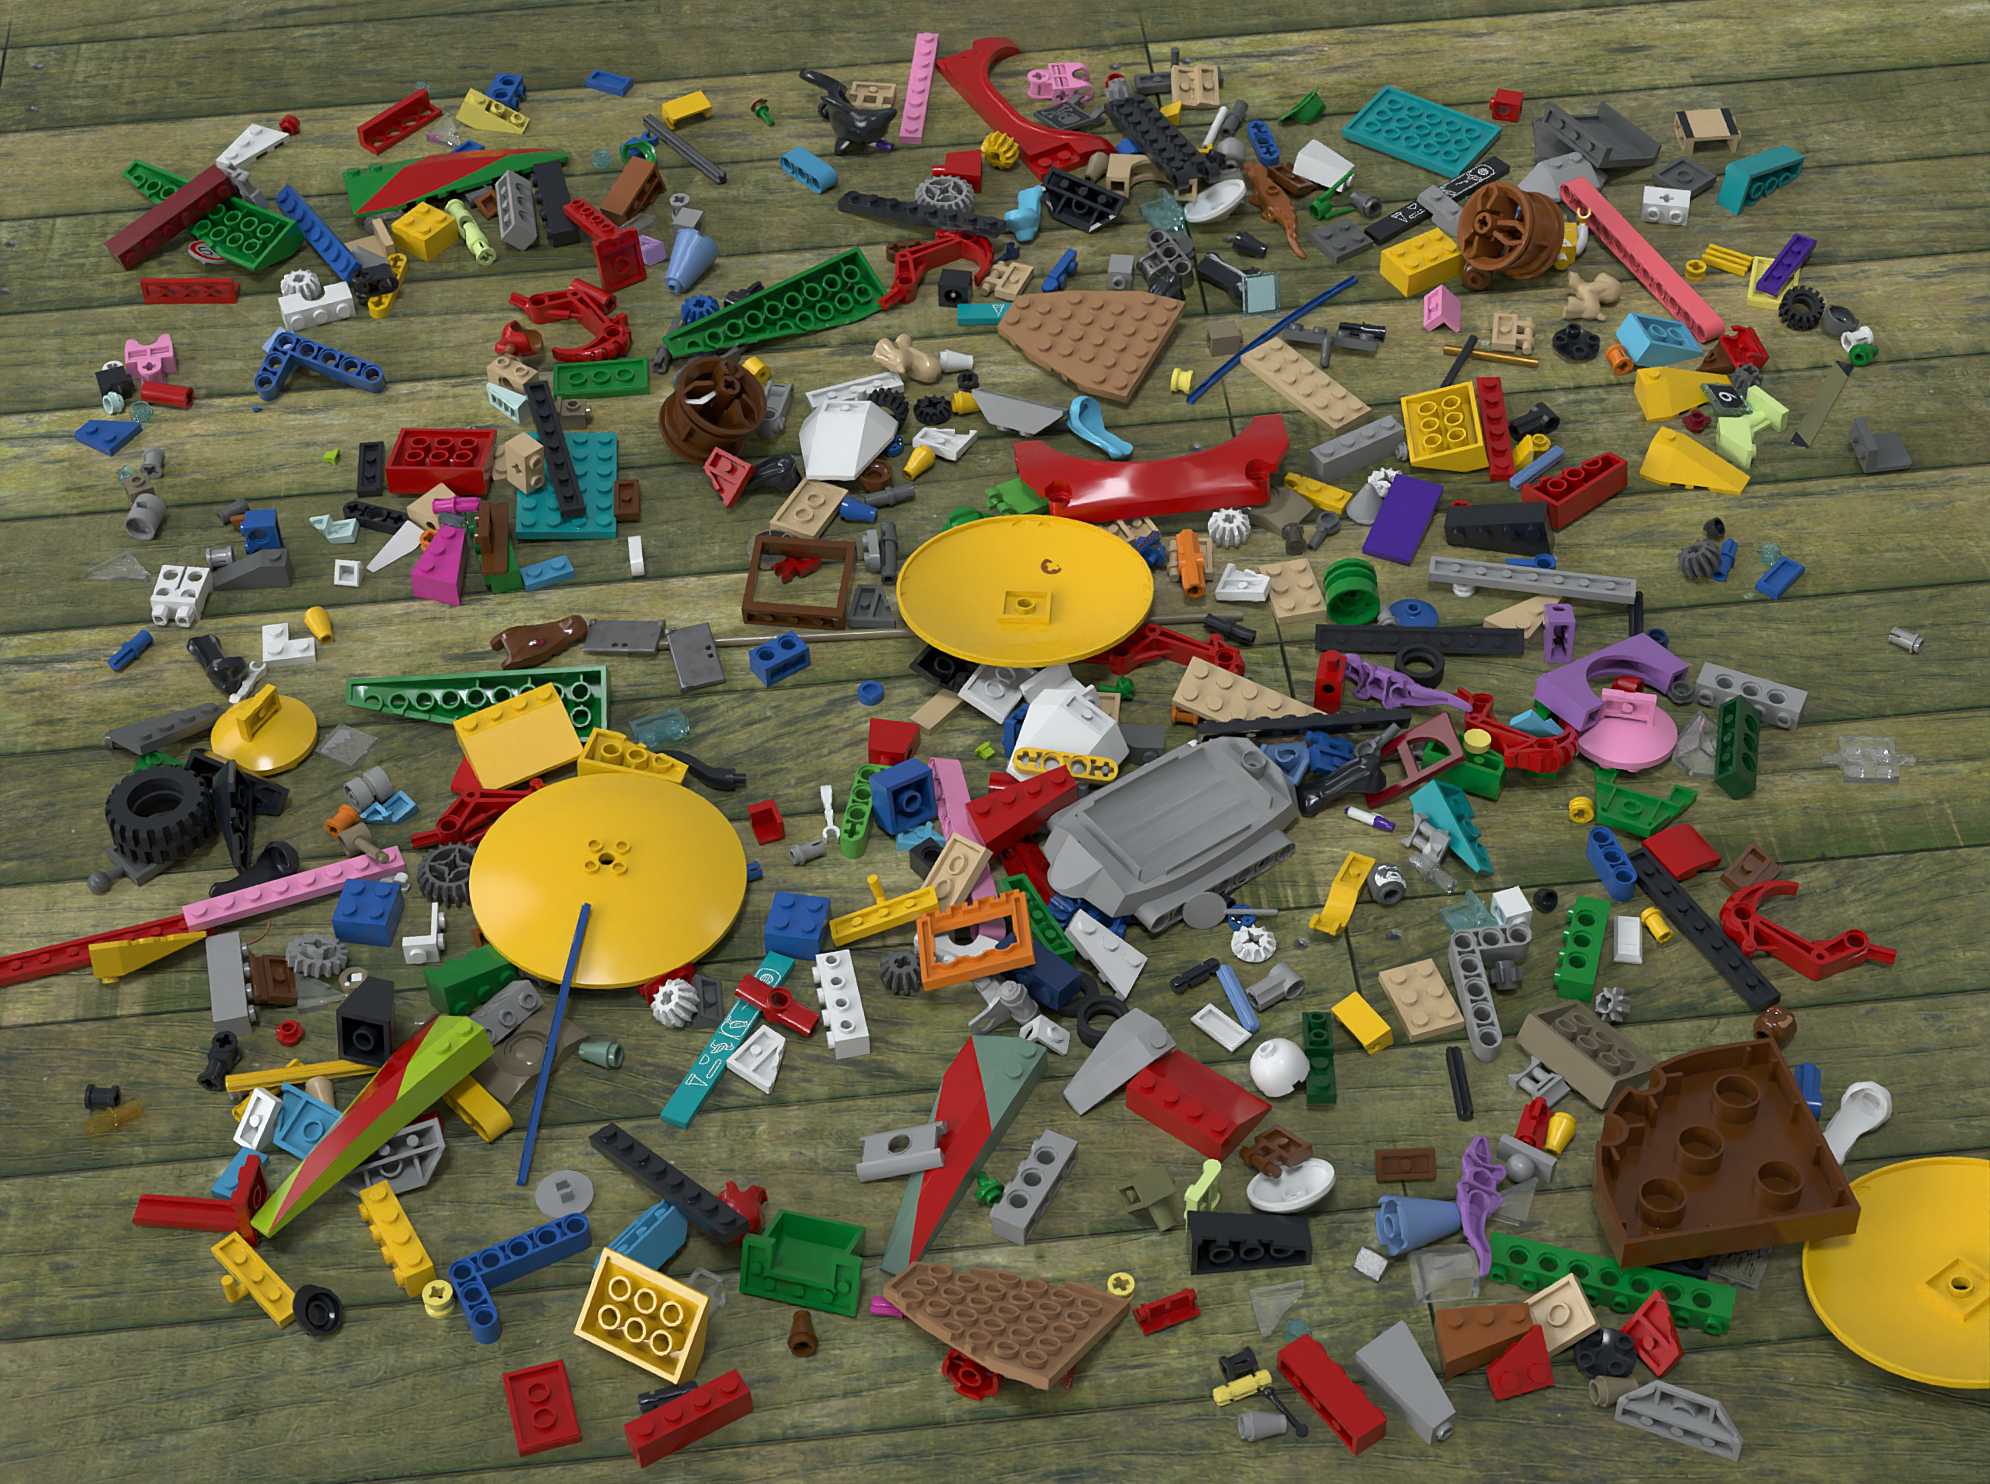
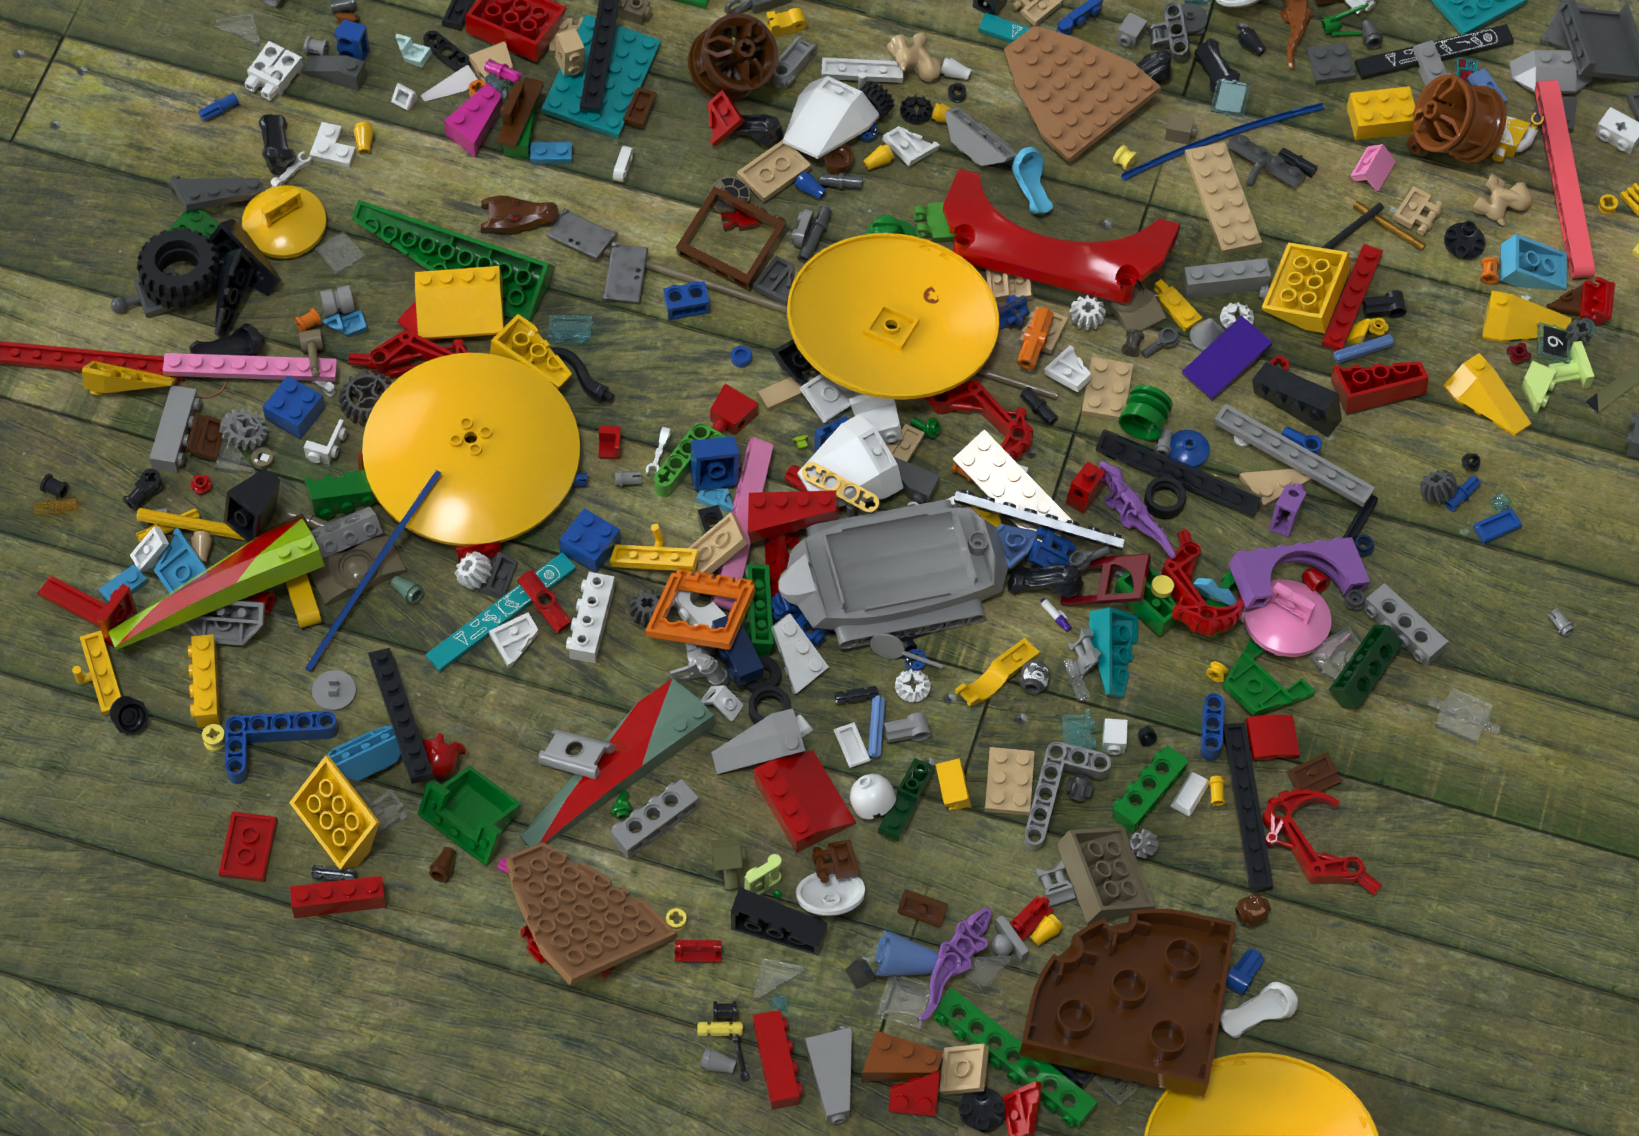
camera: 20 degrees right, 15 degrees up
black axle [1445,1046,1474,1121] -> none

